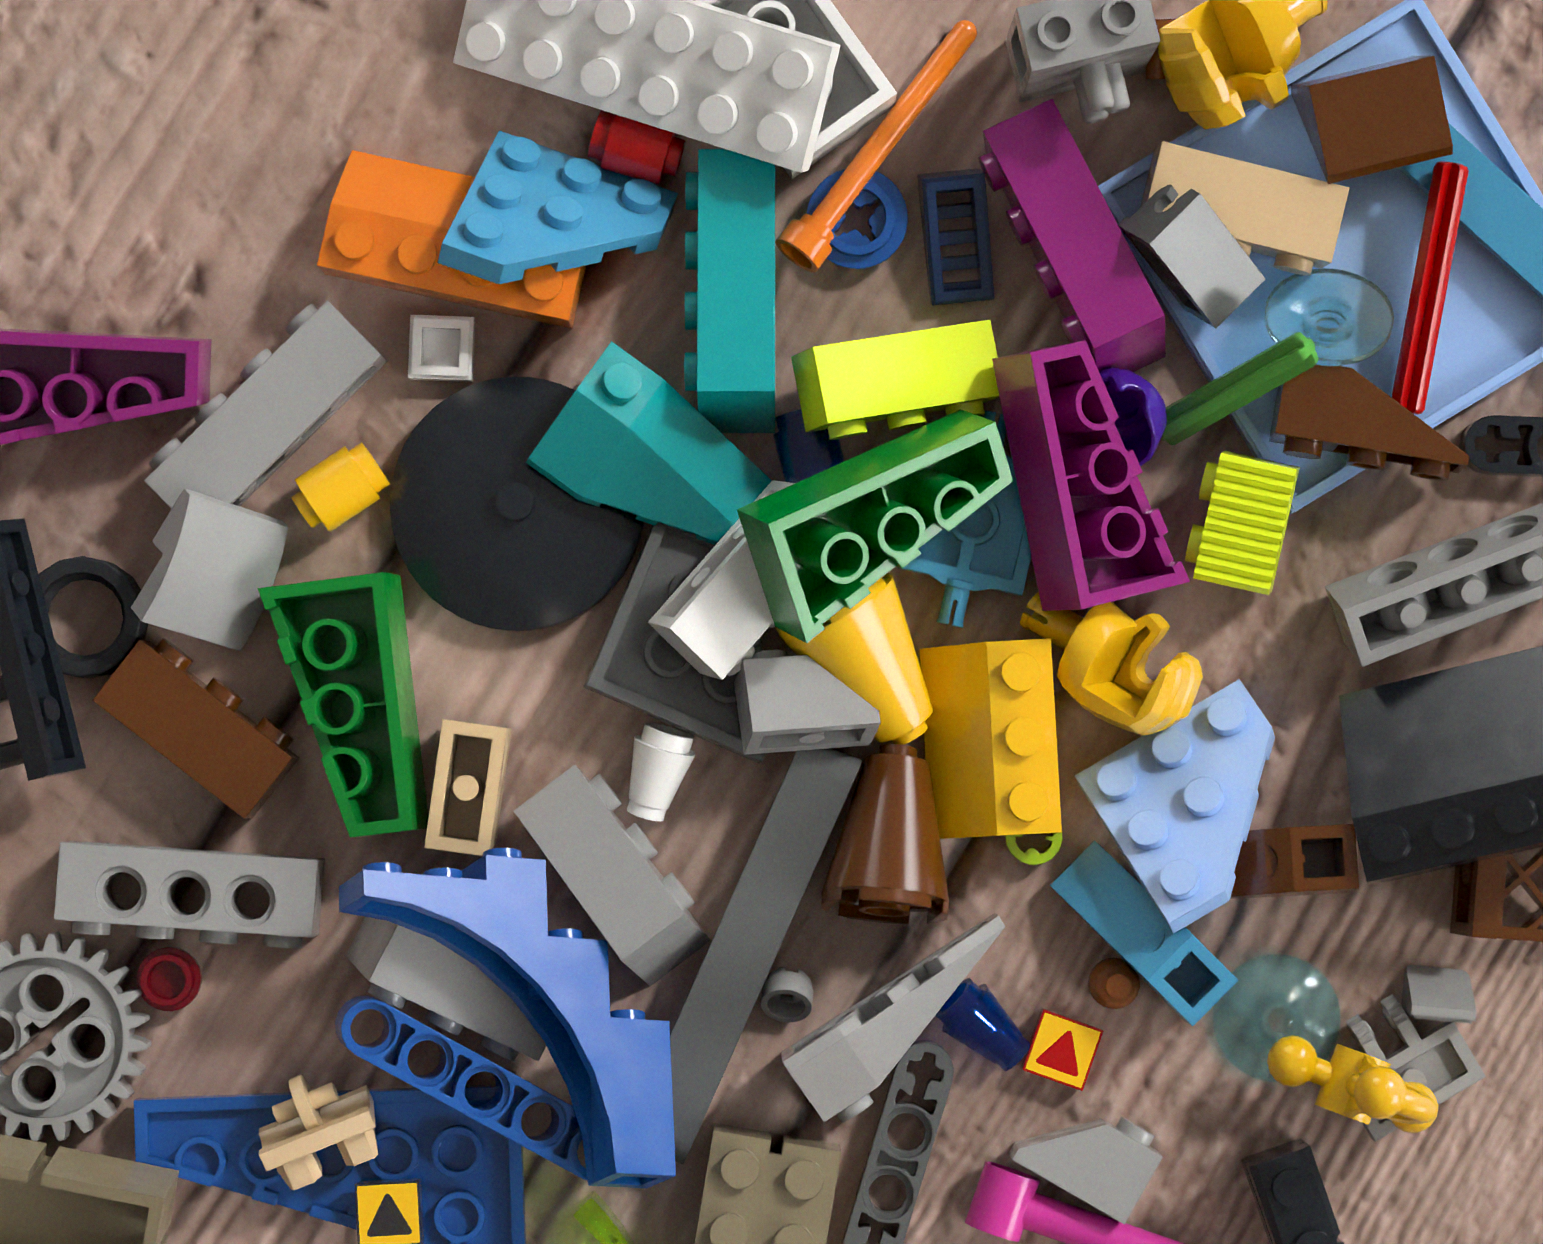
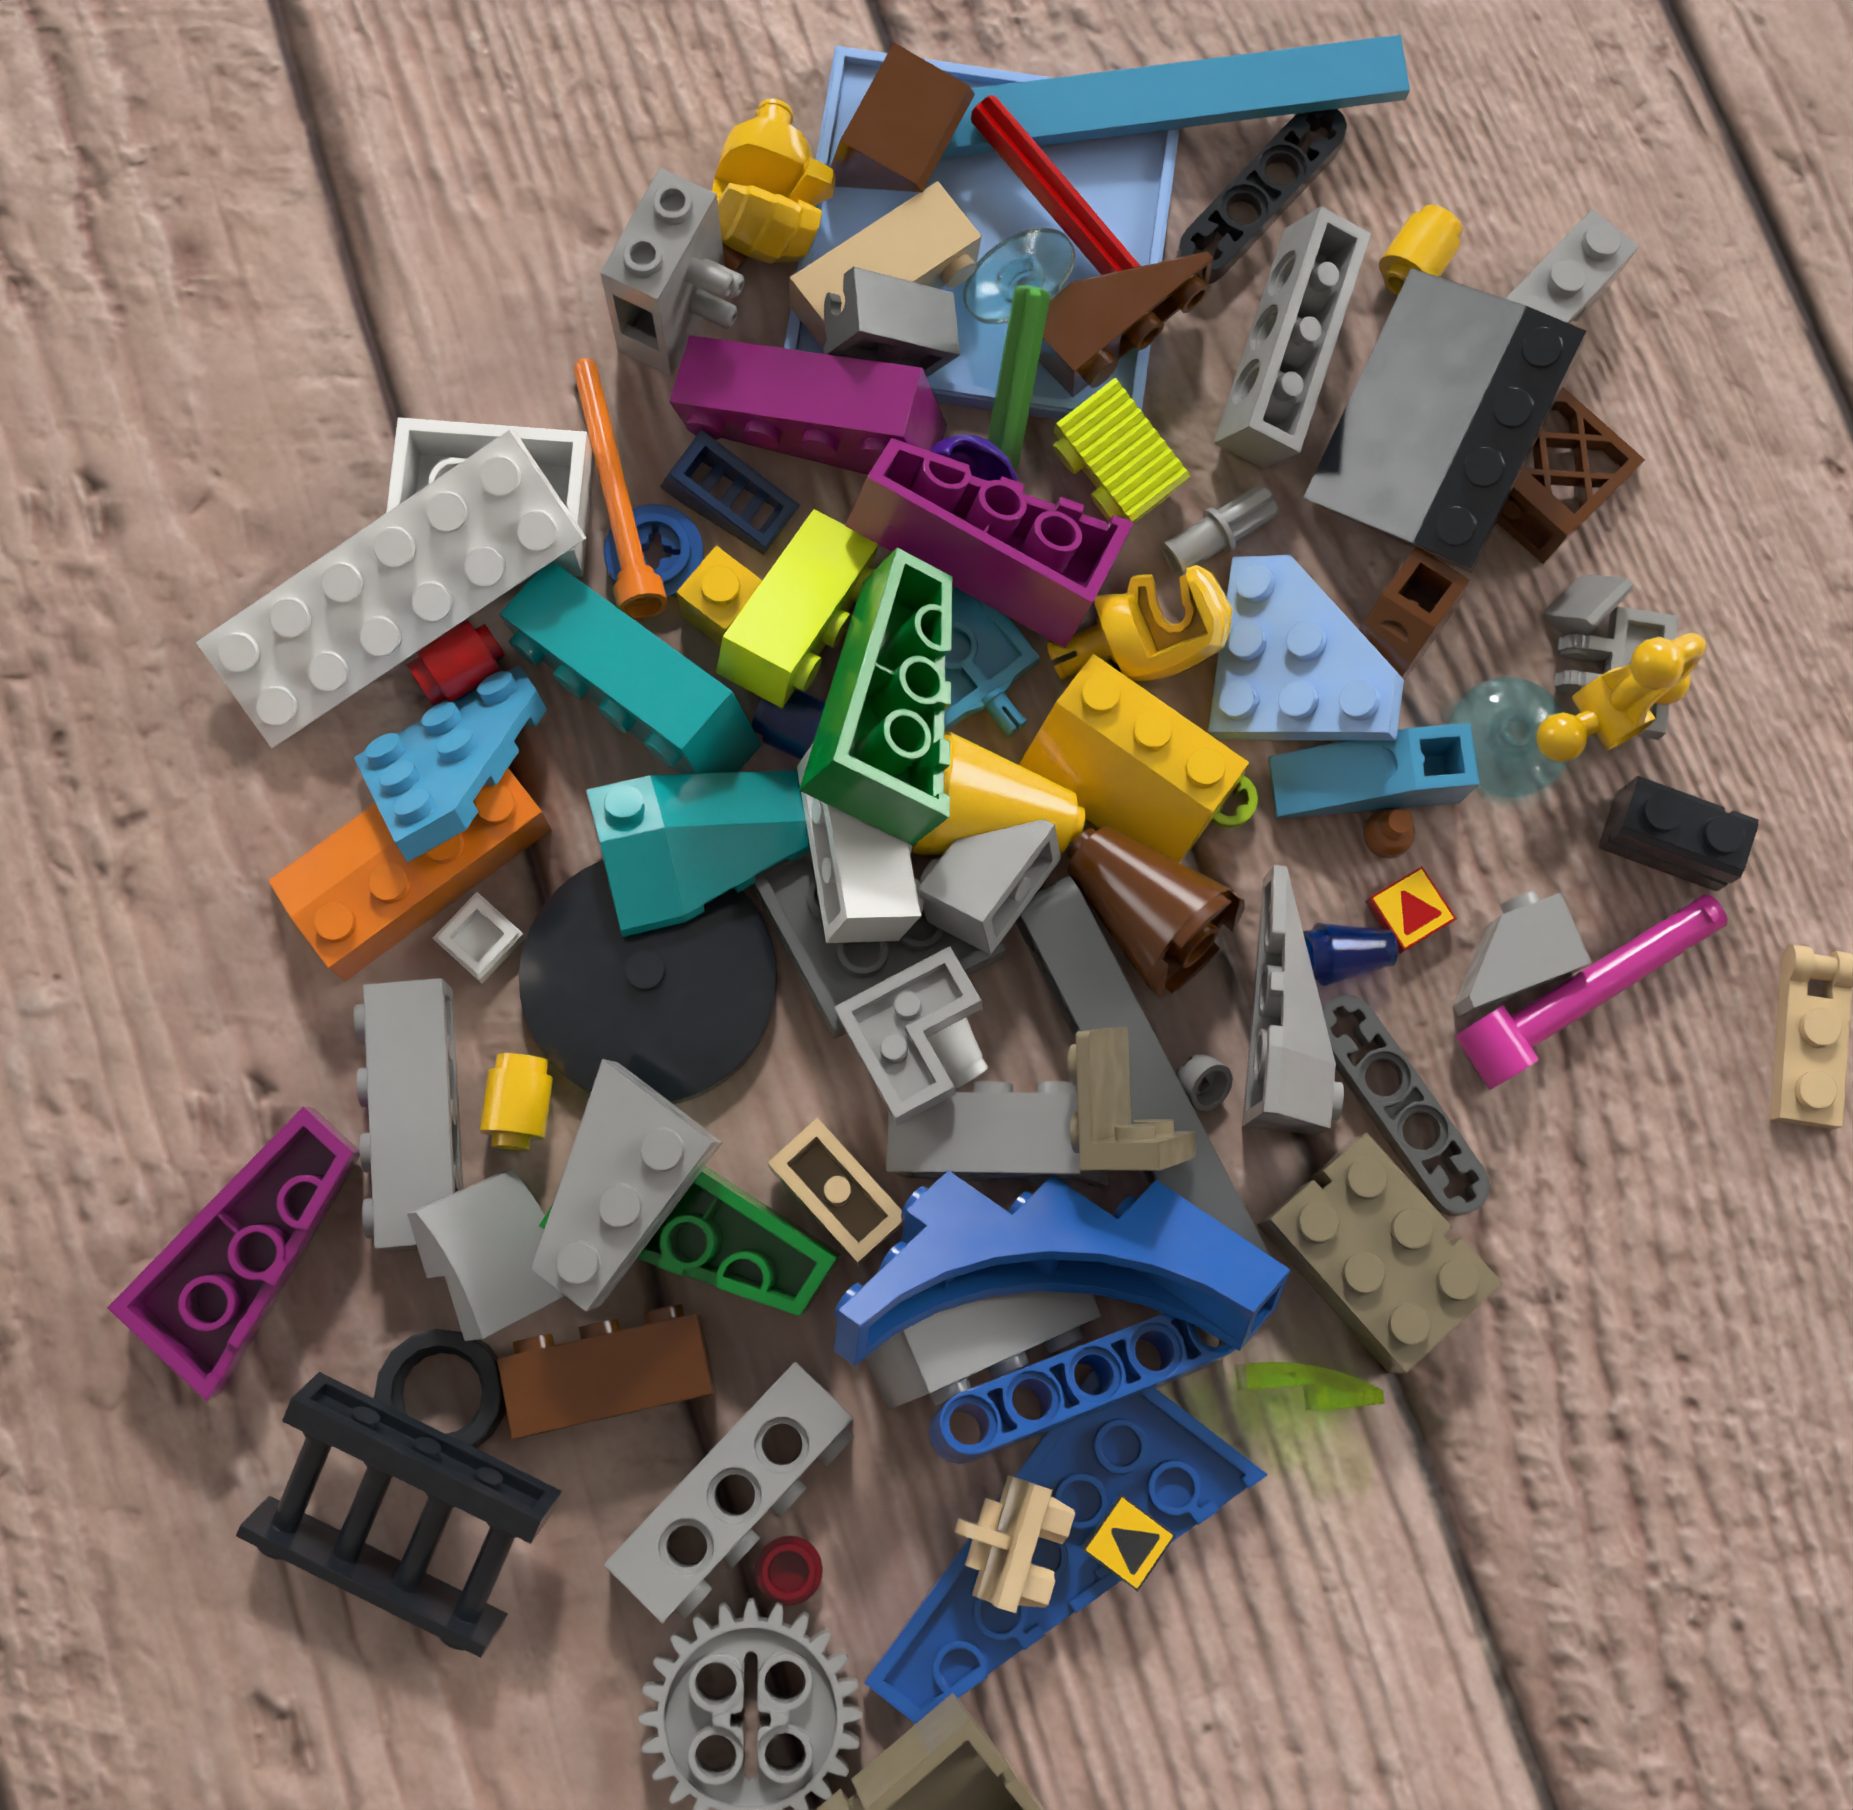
camera: 55 degrees left, 10 degrees down
none -> light grey wedge [531,1059,723,1311]
none -> yellow brick [676,545,763,647]
none -> light grey plate [834,946,982,1126]
none -> dark tan bracket [1068,1026,1196,1170]
none -> light grey axle [1161,486,1279,577]

